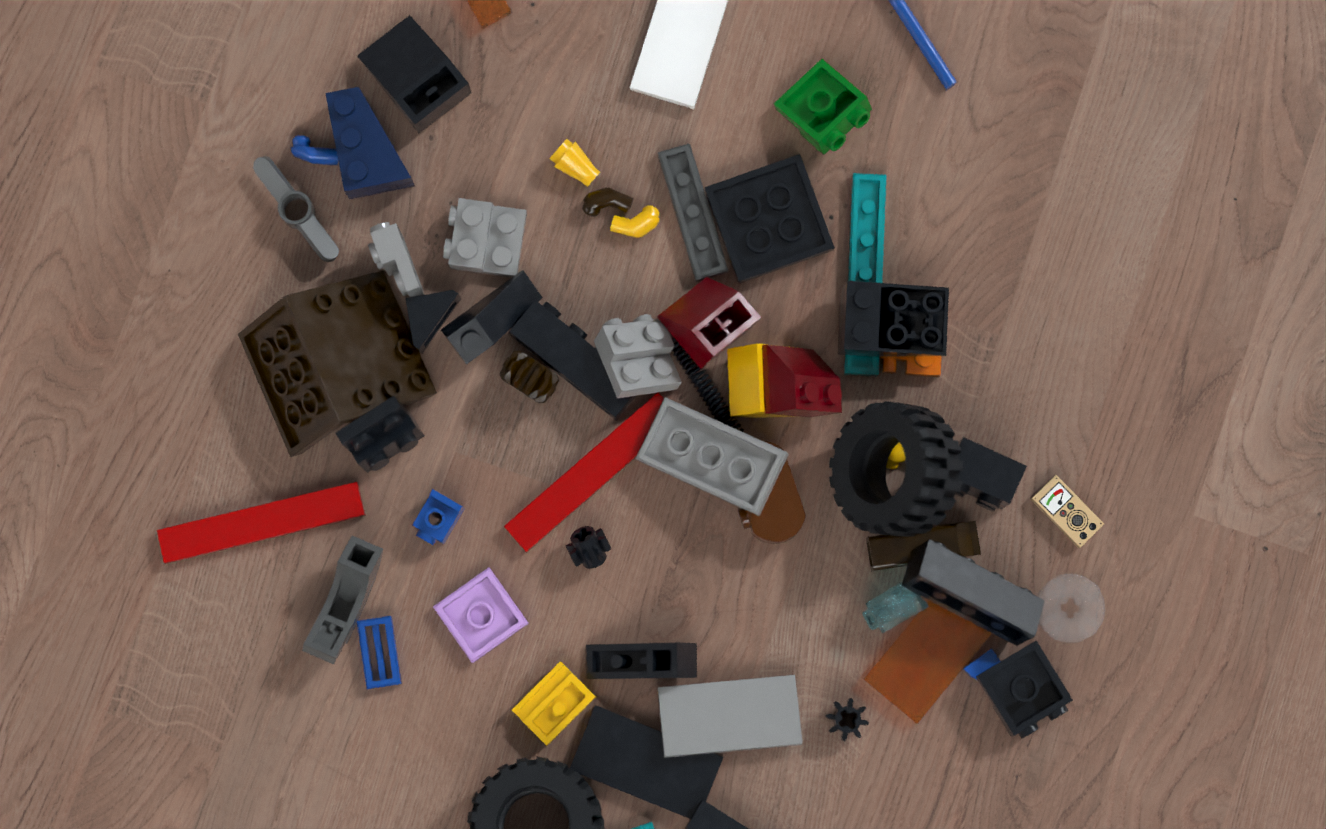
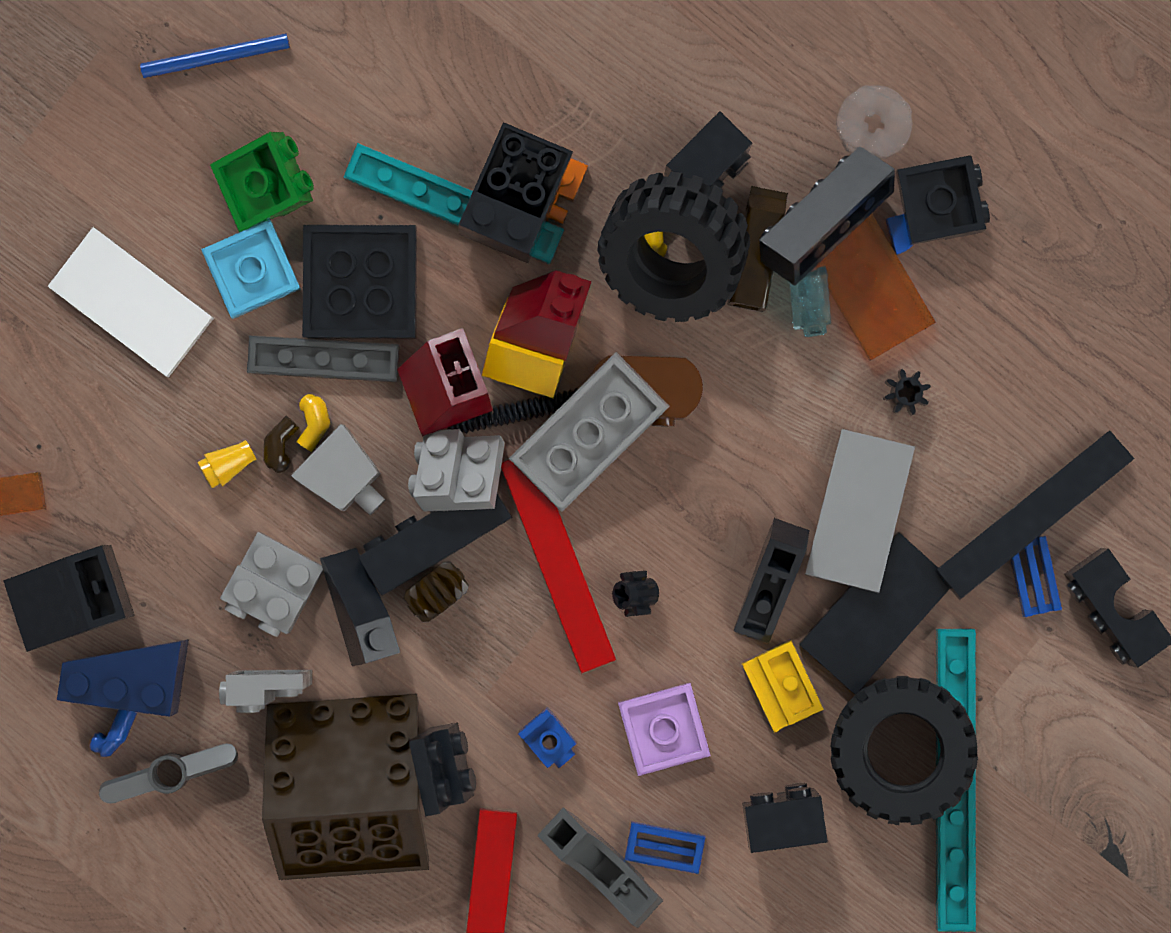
camera: 70 degrees left, 5 degrees up
black slope [405,290,461,354] -> none
tan tile [1030,475,1104,548] -> none
none -> medium azure plate [201,219,301,319]
none -> light grey torso [291,424,386,515]
none -> black brick [742,783,828,853]

